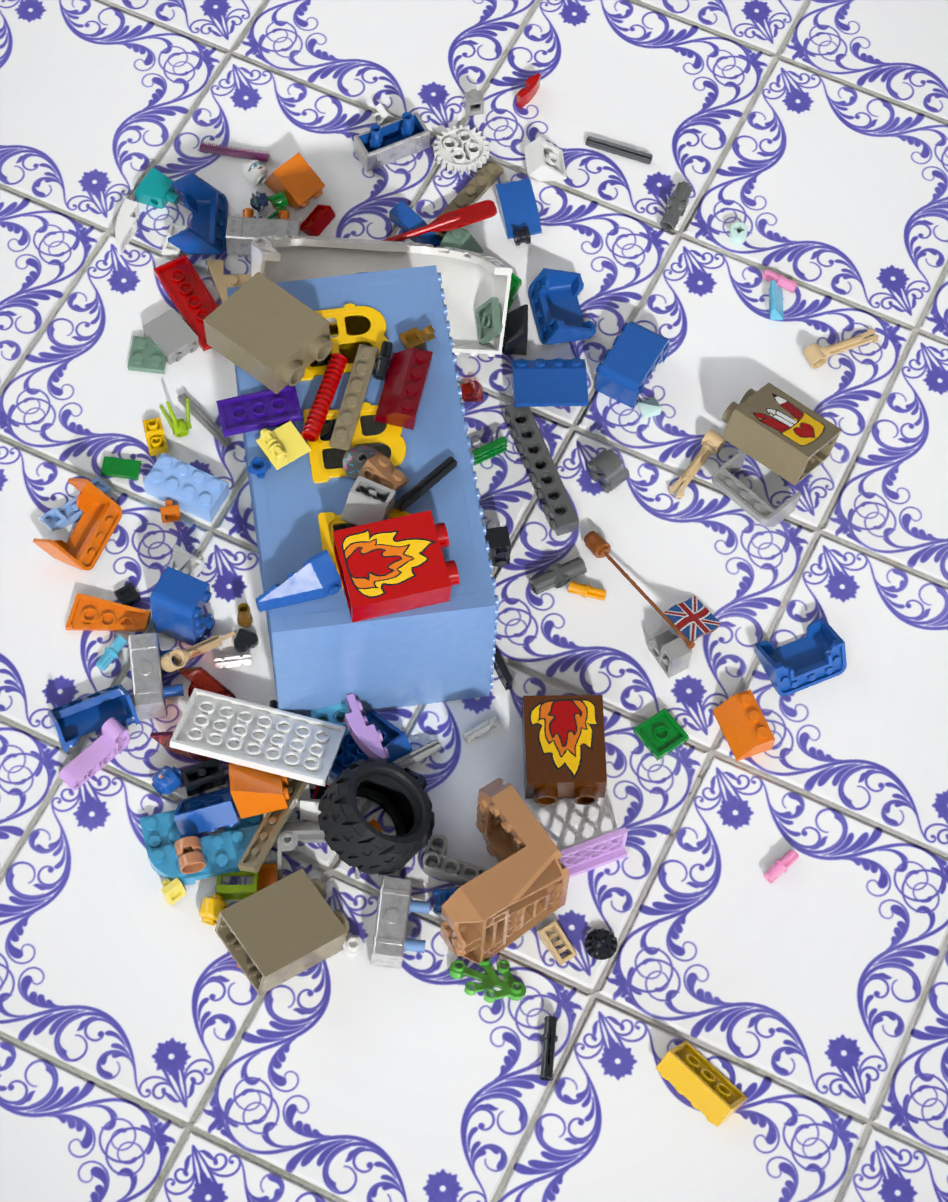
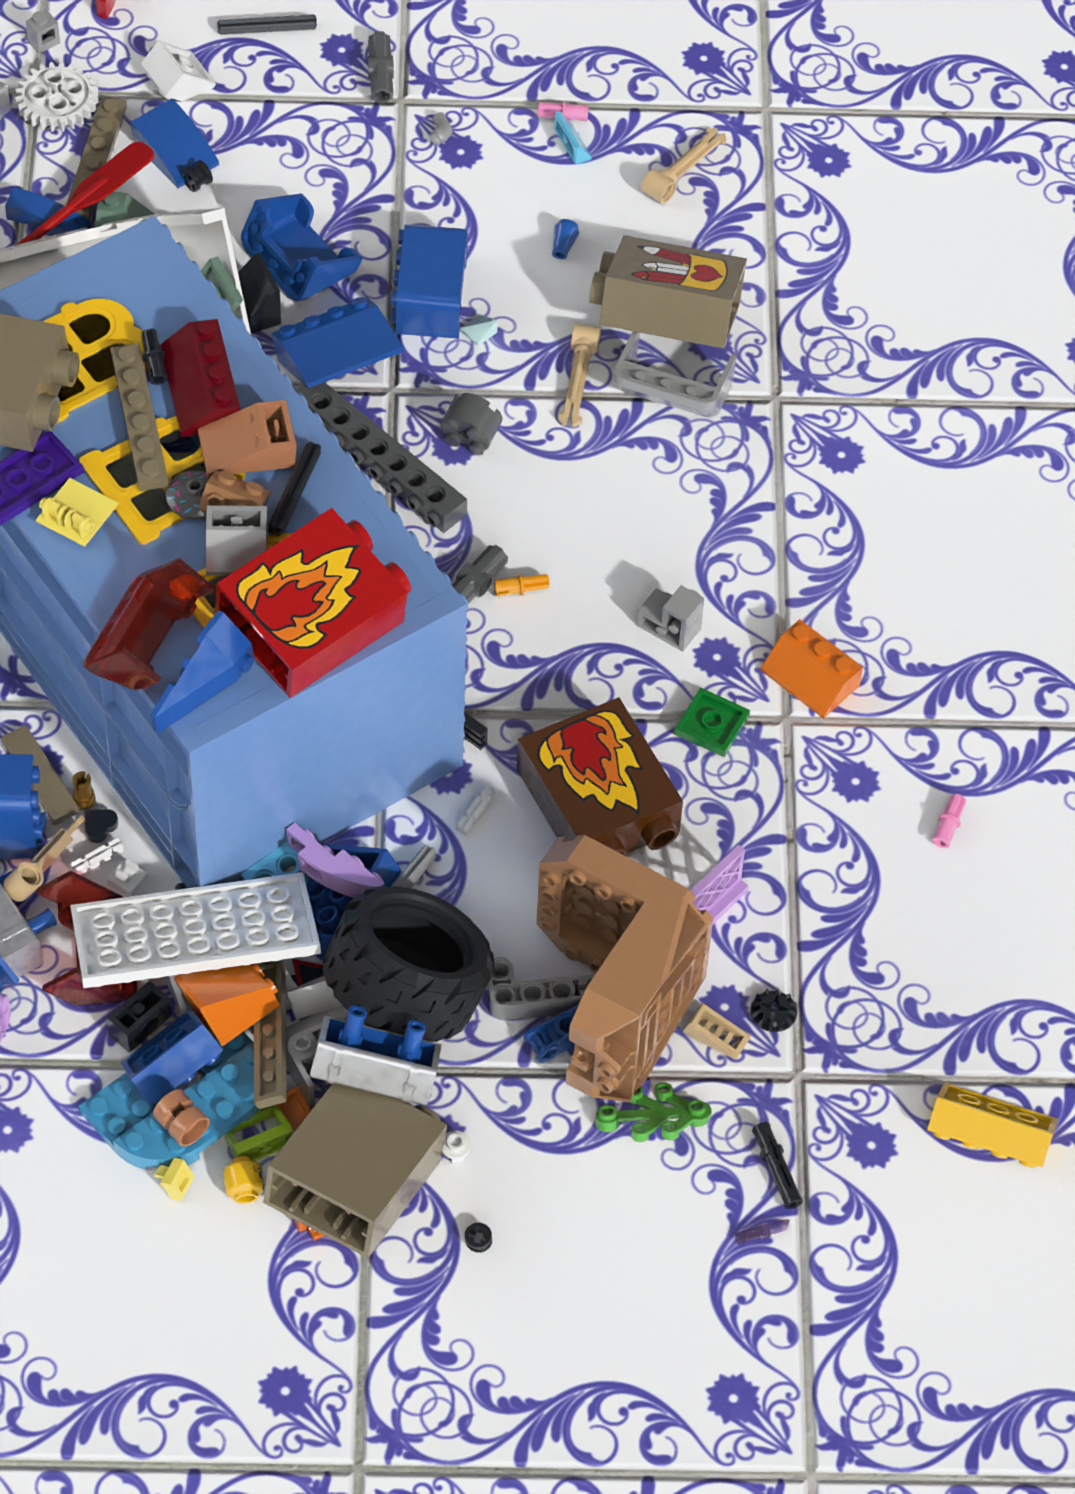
camera: 25 degrees left, 5 degrees down
blue head [151,765,181,795] -> none
blue plate [247,457,271,478] -> none
red piece [301,353,348,442] -> none
flat silver piece [370,876,430,969] -> none
pearl gold plate [399,325,435,349] -> none
flag [584,531,721,649] -> none
light aqua wheel [729,222,748,245] -> none
blue windscreen [754,617,847,696] -> none
none -> dark tan tile [1,725,79,825]
none -> clear red windscreen [82,558,216,691]
none -> white tile [107,859,148,897]
none -> nougat slope [198,400,296,477]
none -> flat silver piece [309,1005,442,1106]
none -> light grey arm [430,112,453,145]
none -> black bush [465,1223,492,1253]
none -> blue cone [552,219,579,260]
none -> clear purple piece [735,1219,790,1244]

